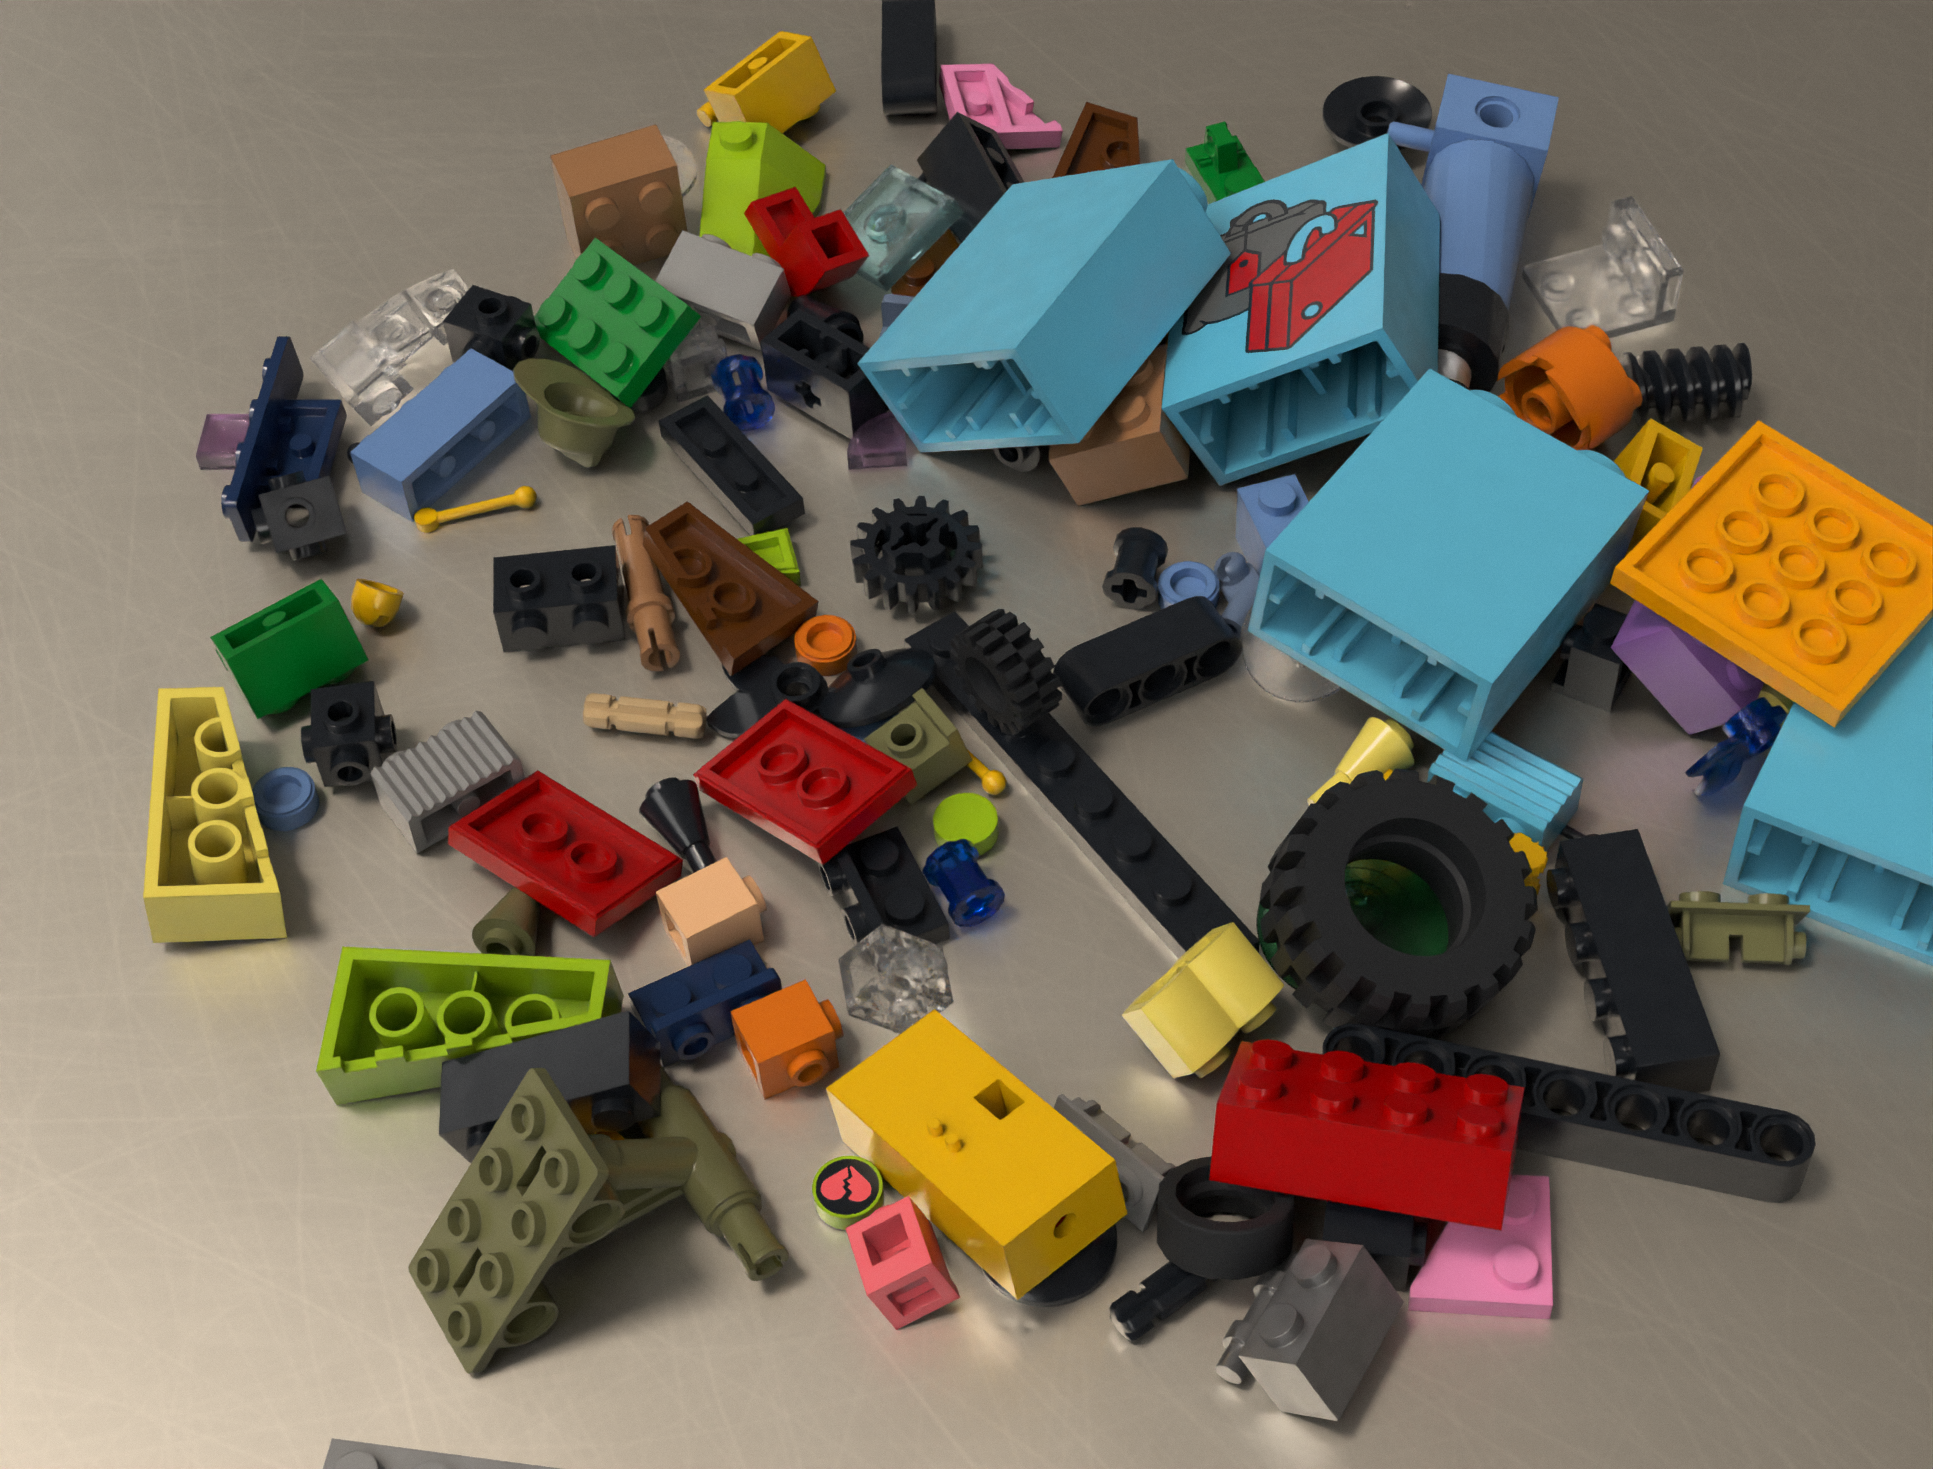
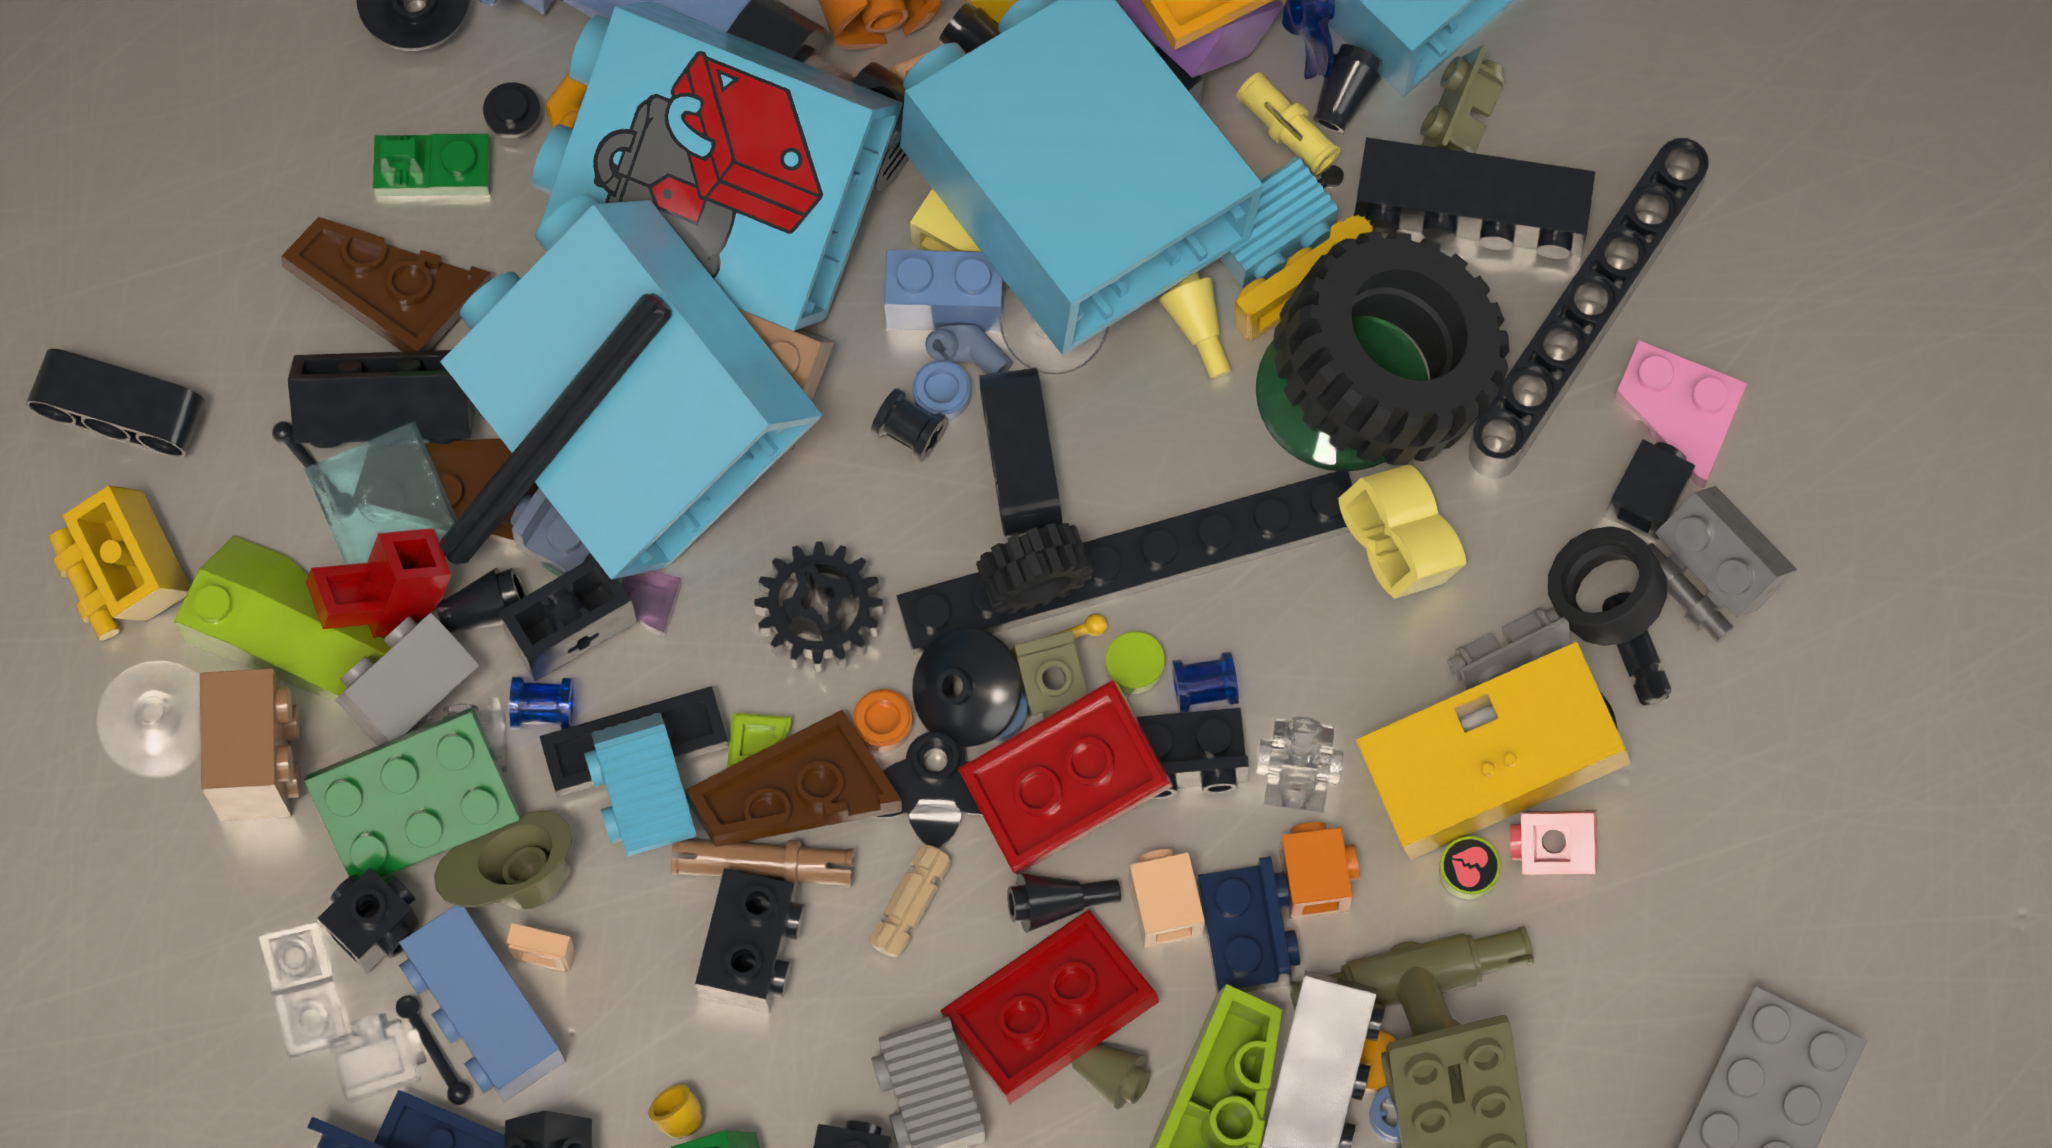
camera: 75 degrees left, 20 degrees up
yellow hinge [414,486,537,533] -> none
bright pink wing [938,64,1063,149] -> none
red brick [1209,1039,1524,1231] -> none
none -> black axle [439,293,672,565]
none -> light nougat tile [506,923,575,972]
none -> medium azure brick [584,713,697,857]
none -> light yellow pin [1236,72,1341,175]
none -> black cone [1313,44,1383,133]

